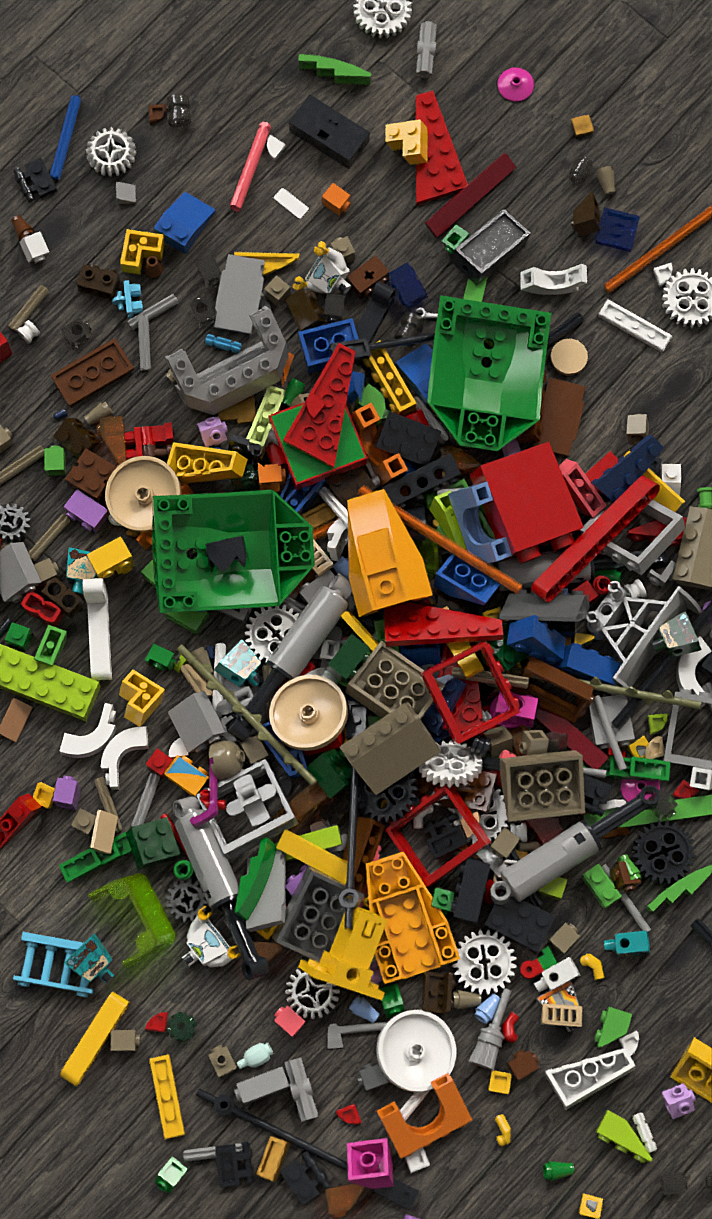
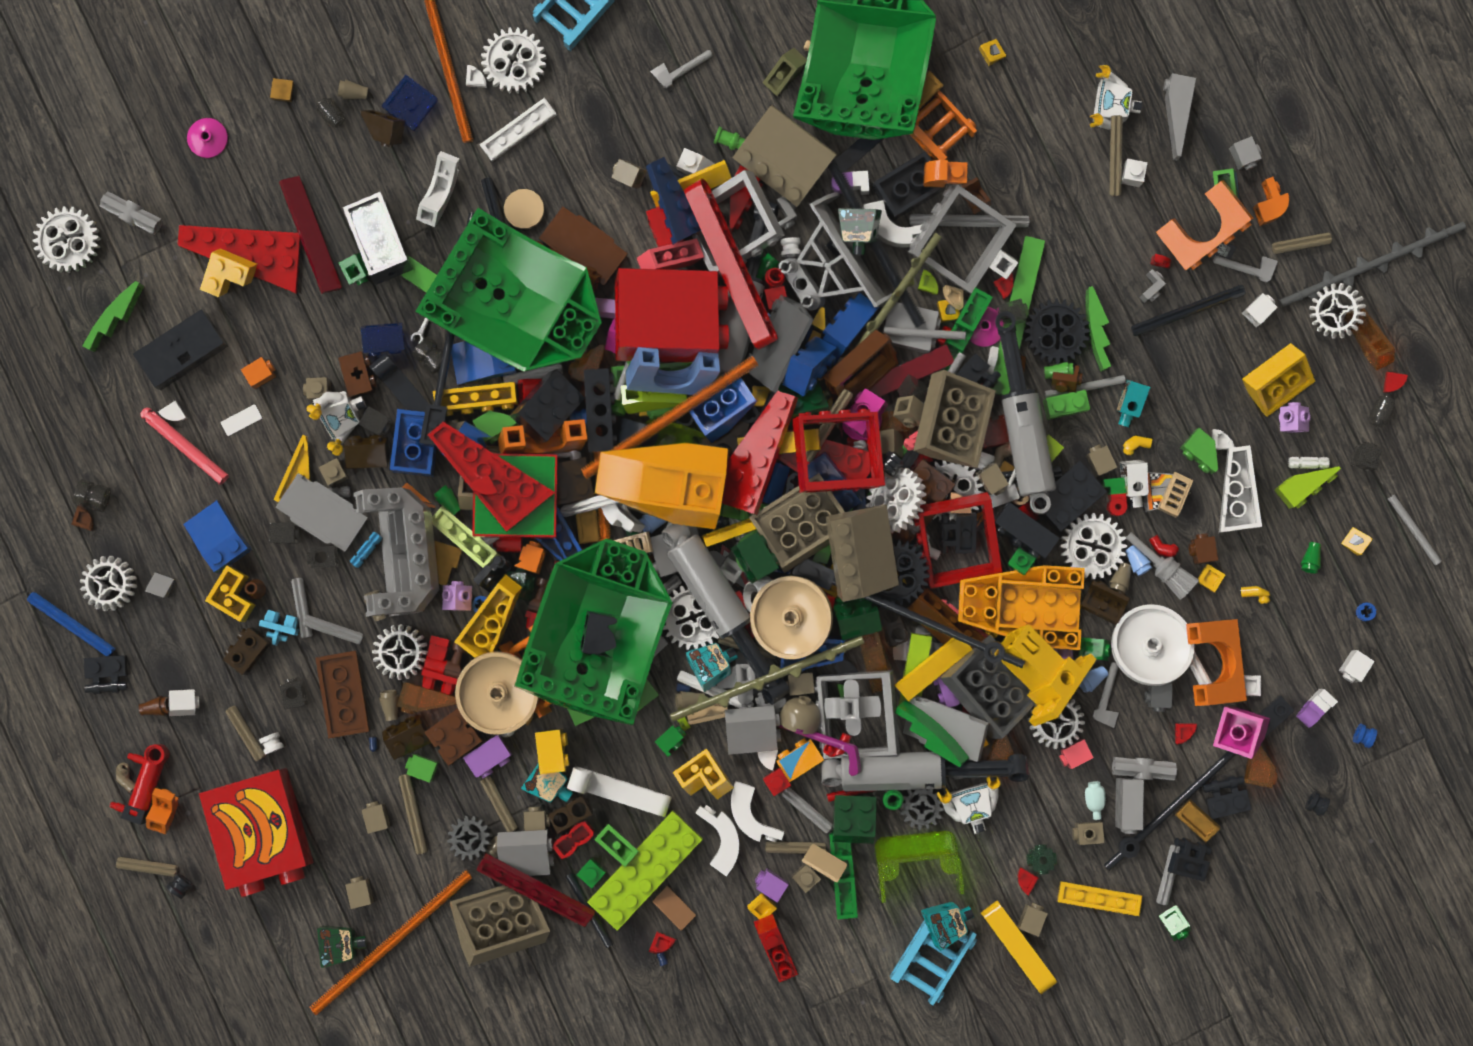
camera: 70 degrees left, 10 degrees up
none -> white gear [372,624,428,680]

